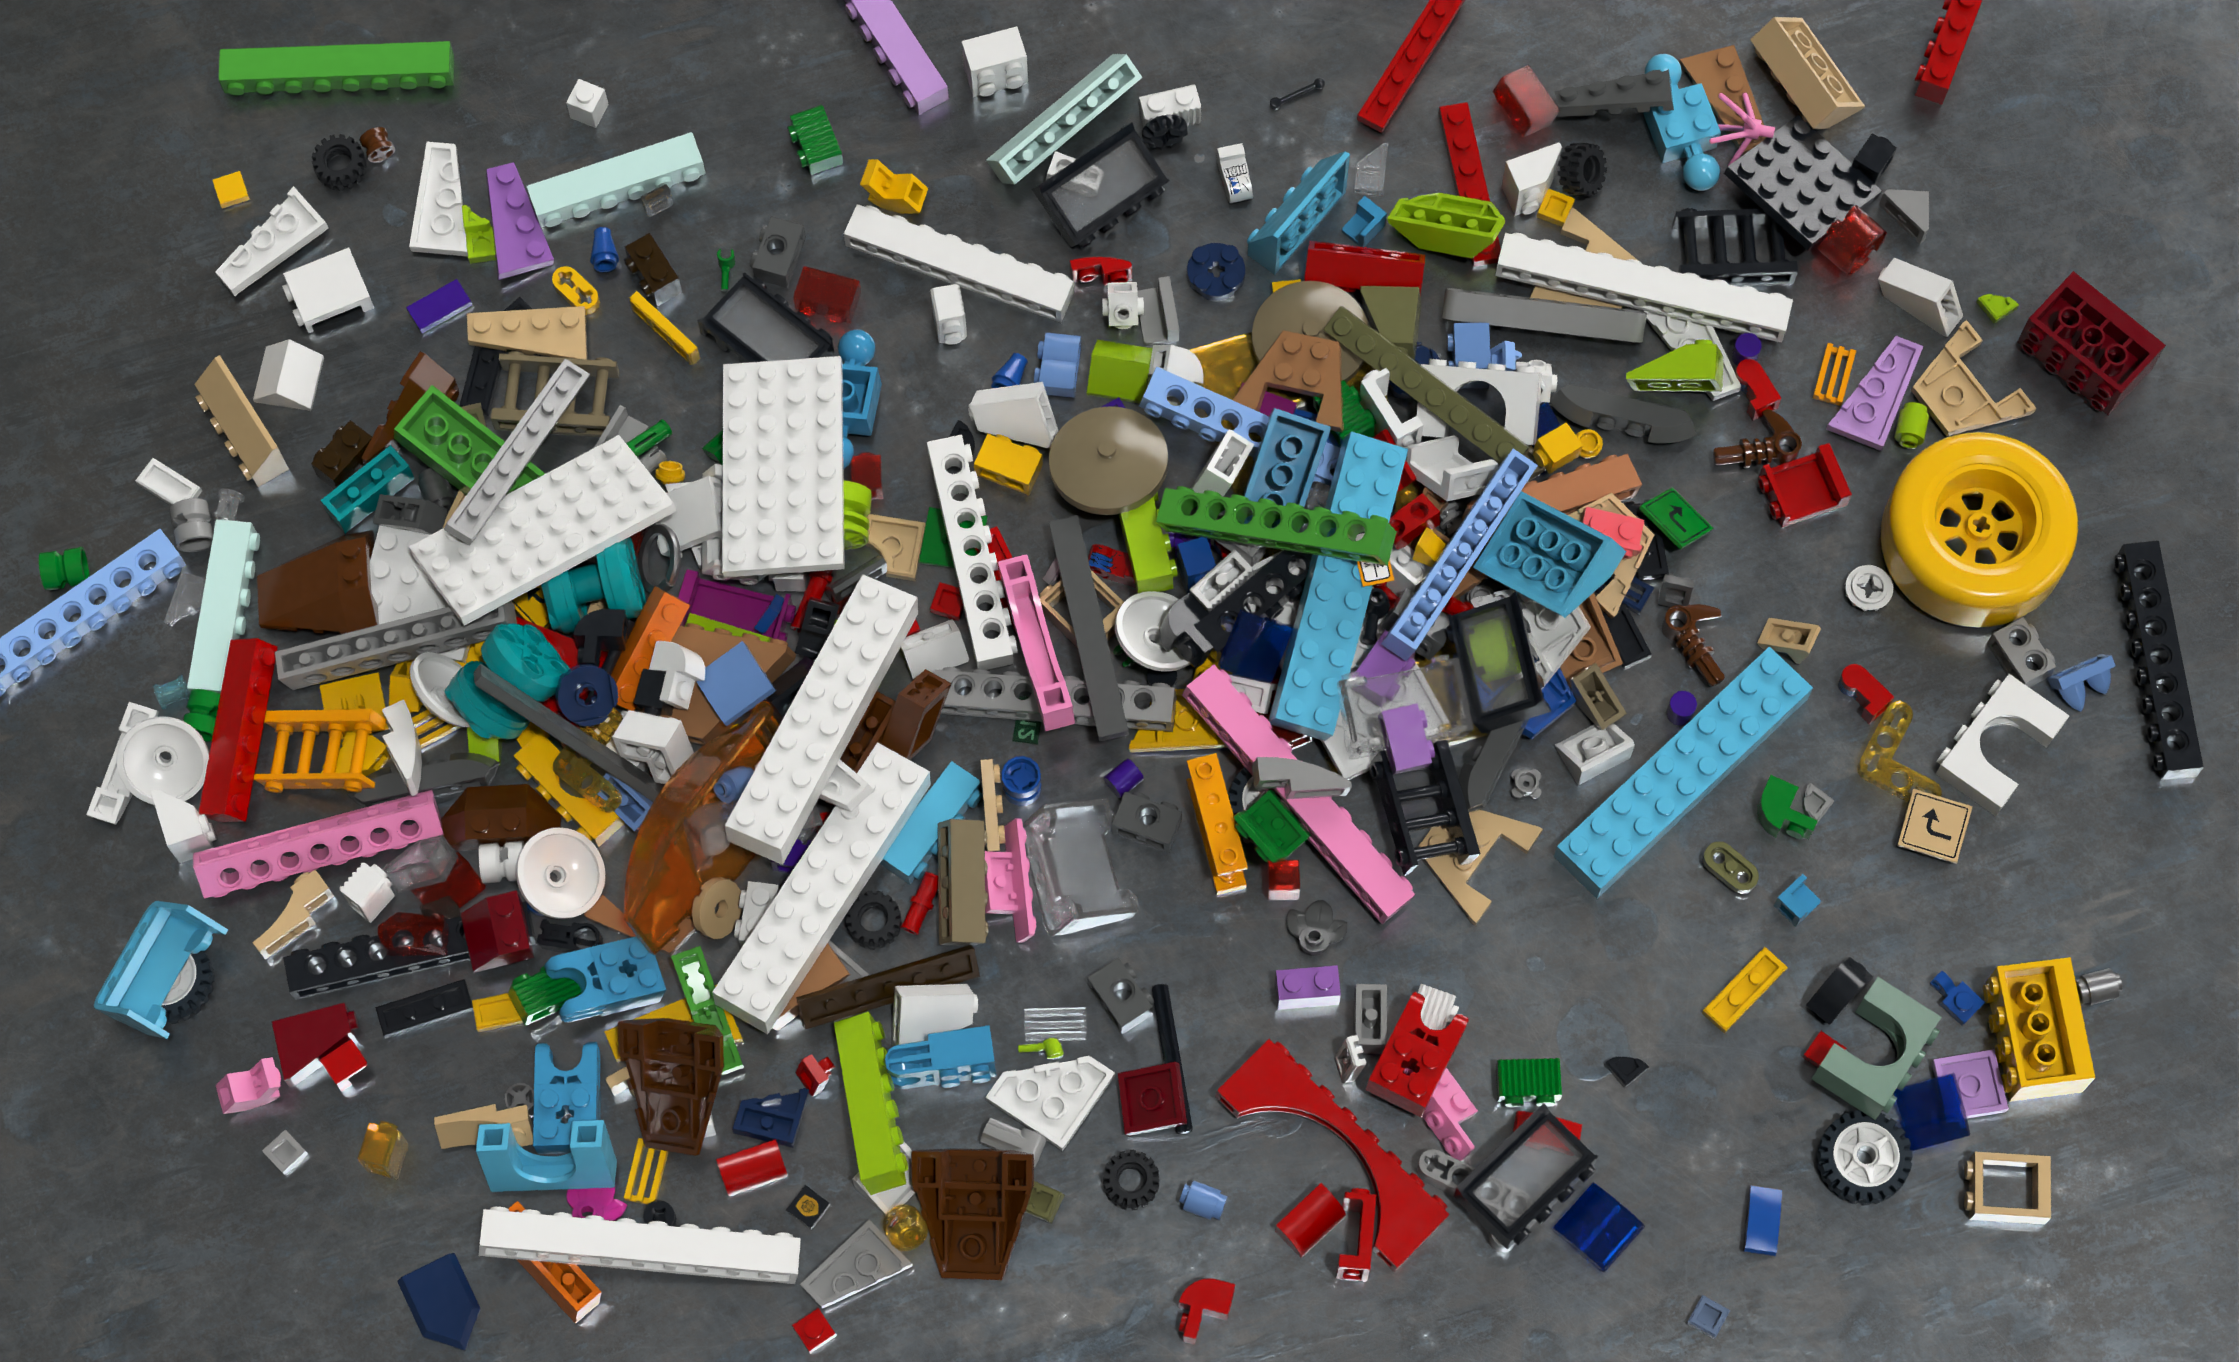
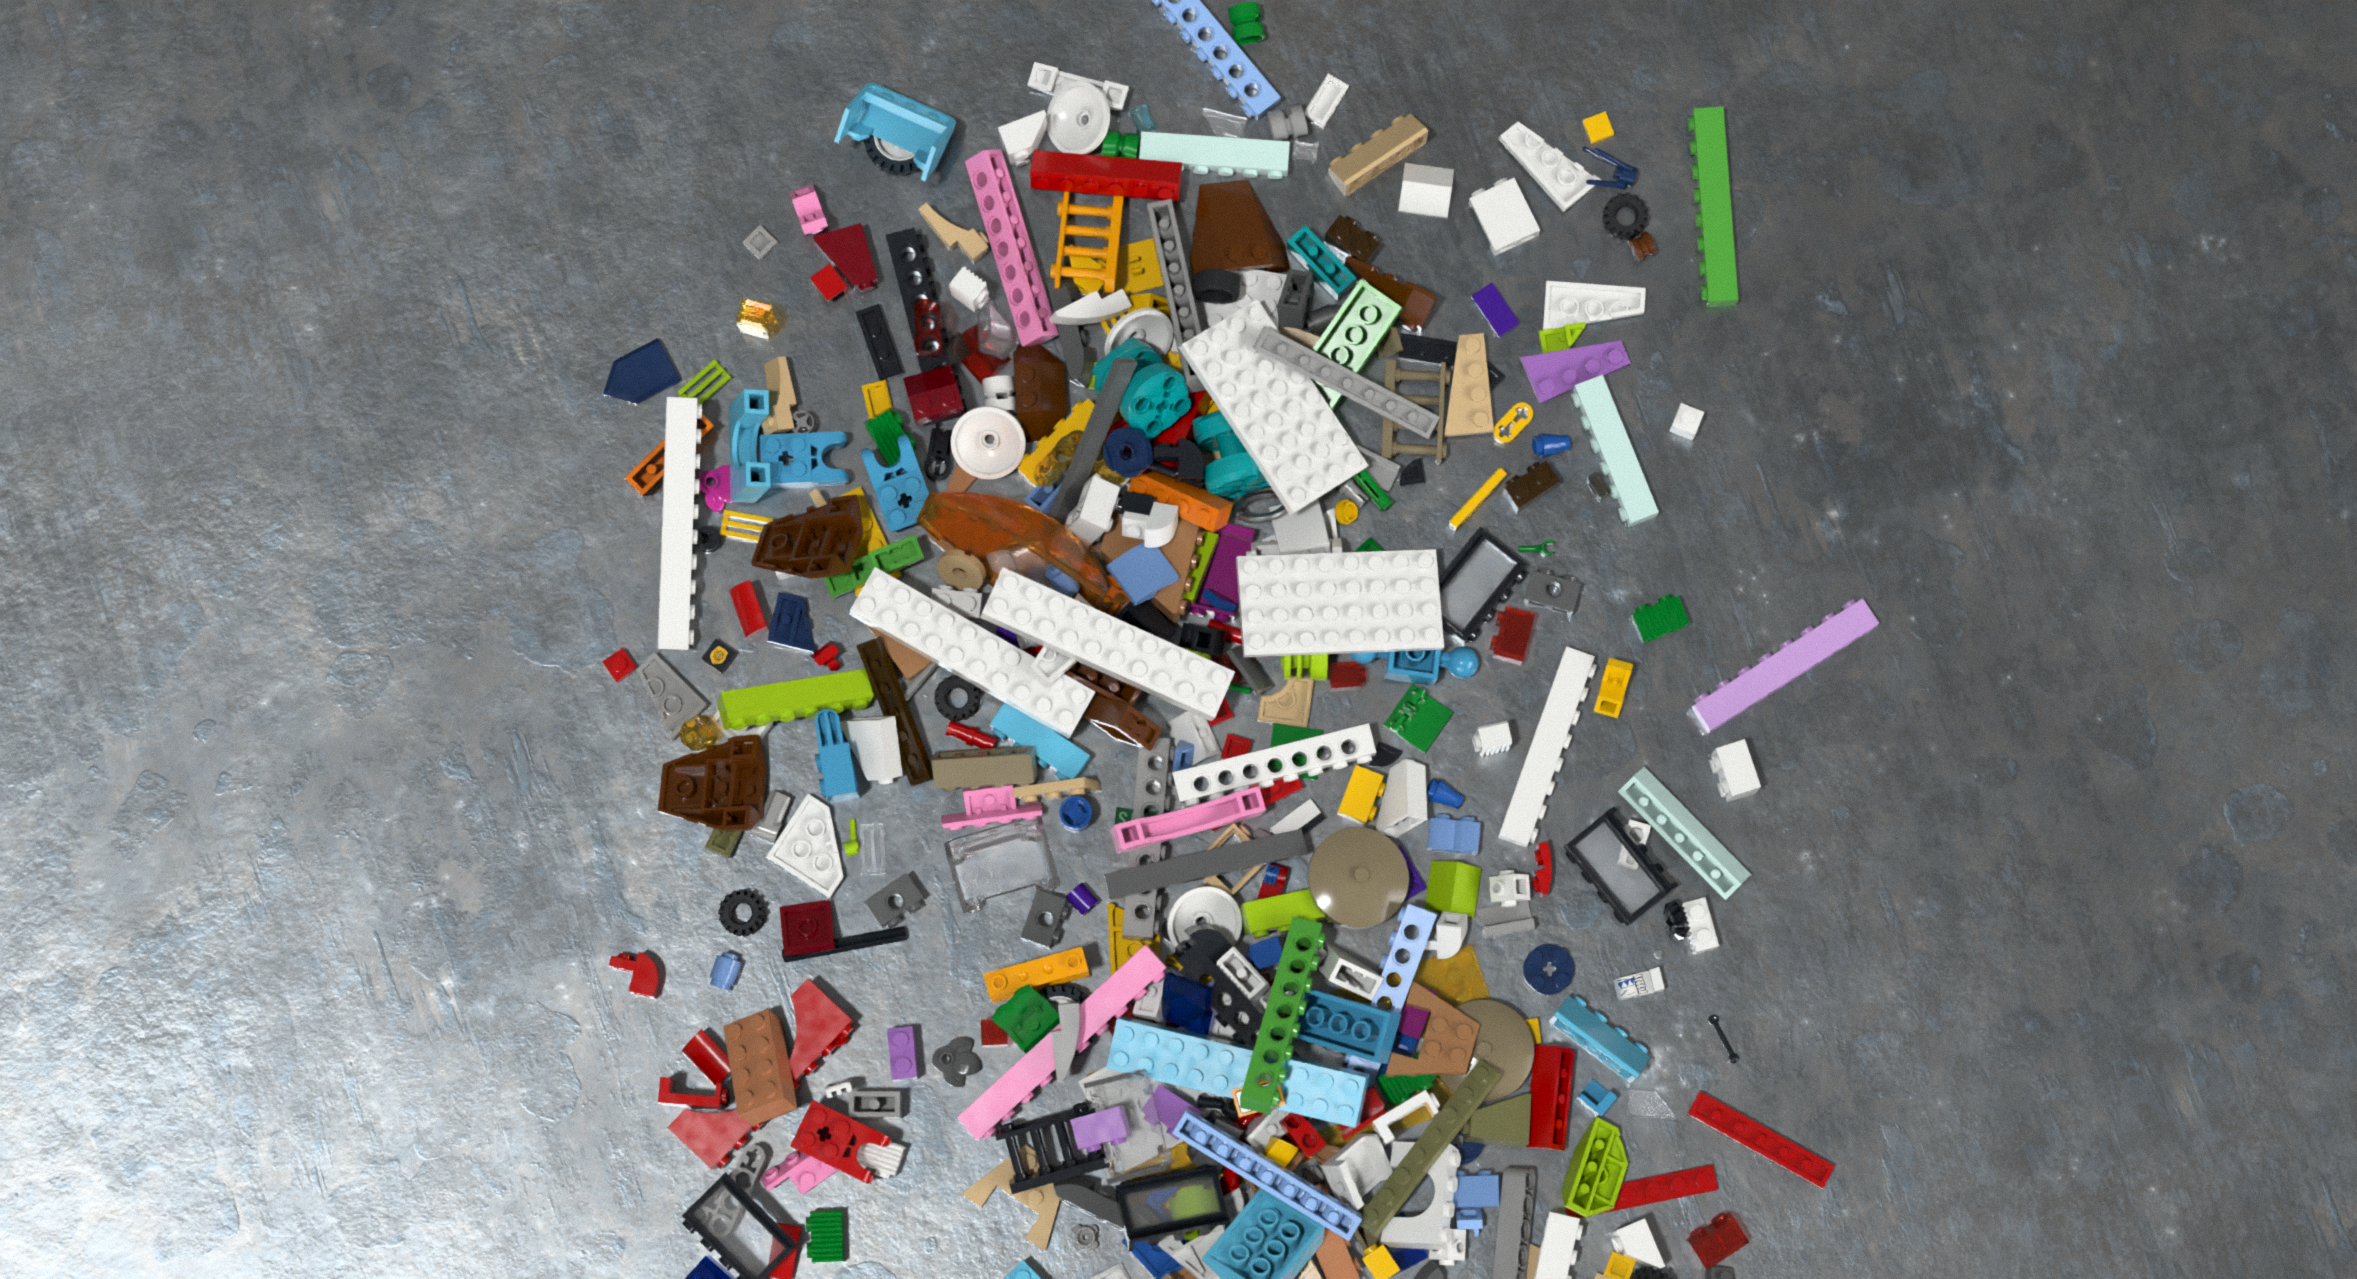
camera: 90 degrees right, 10 degrees up
none -> lime tile [677,359,732,405]
none -> nougat brick [723,1008,798,1126]
none -> medium blue slope [1172,740,1194,772]
none -> black tyre [1192,269,1240,304]
none -> white tile [1270,799,1326,836]
none -> green hinge [1383,684,1453,754]
none -> black tile [1400,458,1425,488]
none -> dark blue plant [1582,147,1638,190]

